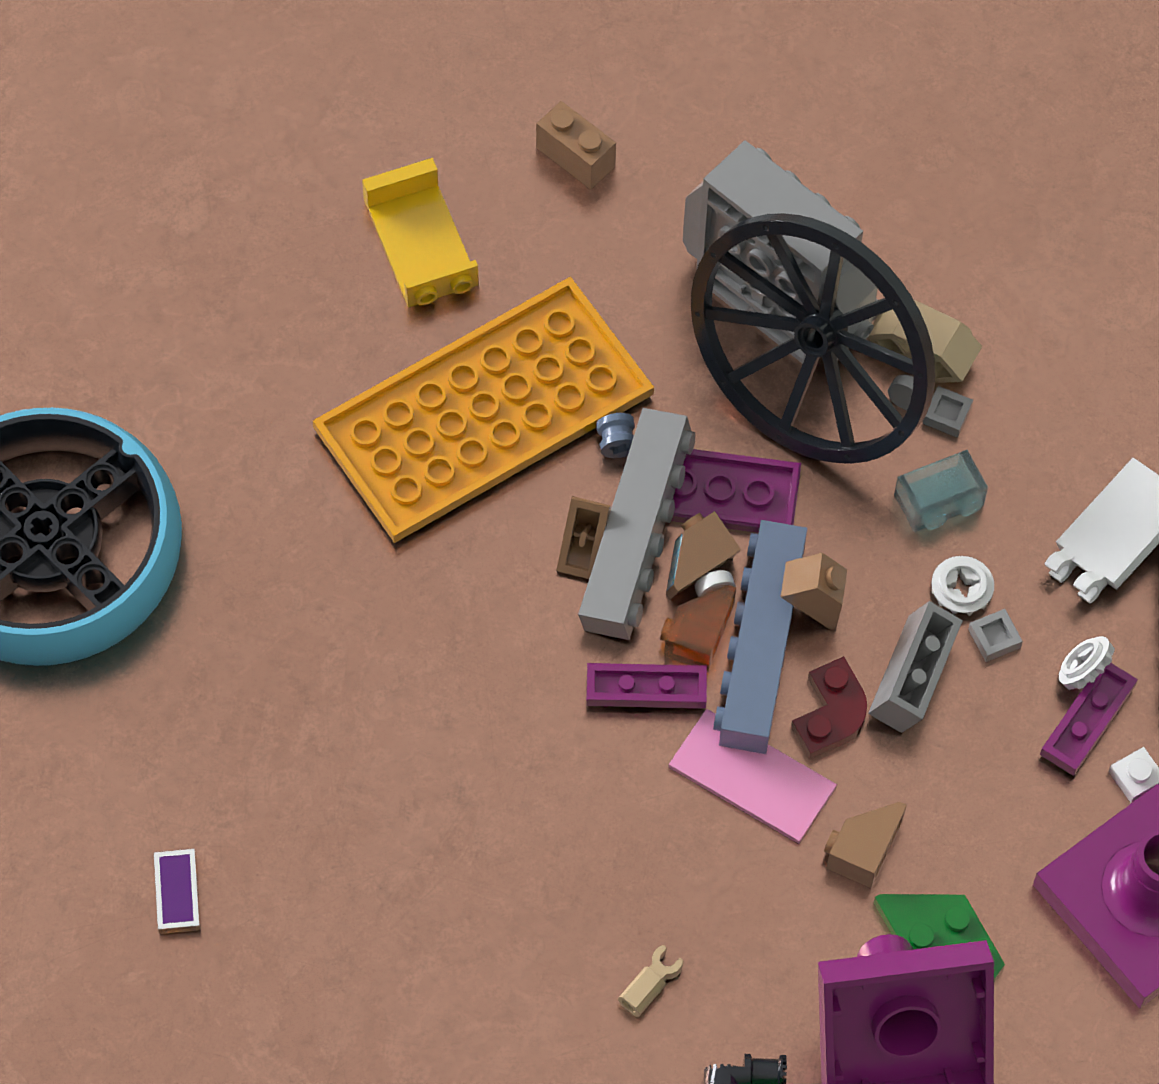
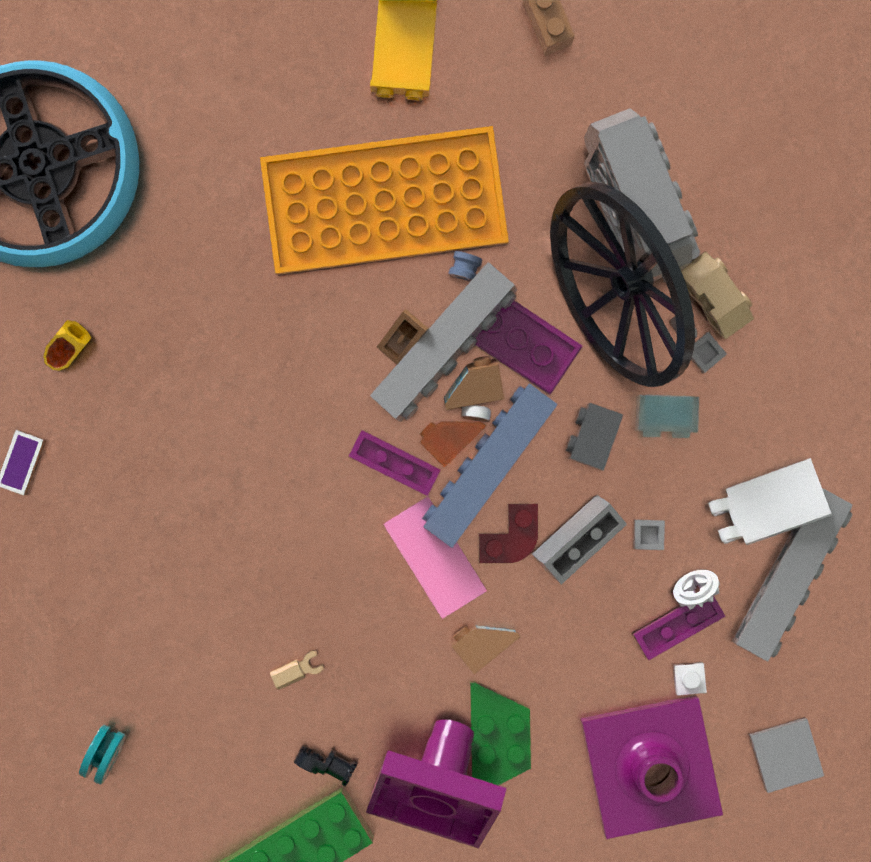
camera: 25 degrees right, 25 degrees up
medium nougat slope [781,553,847,630] -> none
white gear [932,556,994,616] -> none
none -> rock [43,320,91,371]
none -> dark grey brick [565,403,623,471]

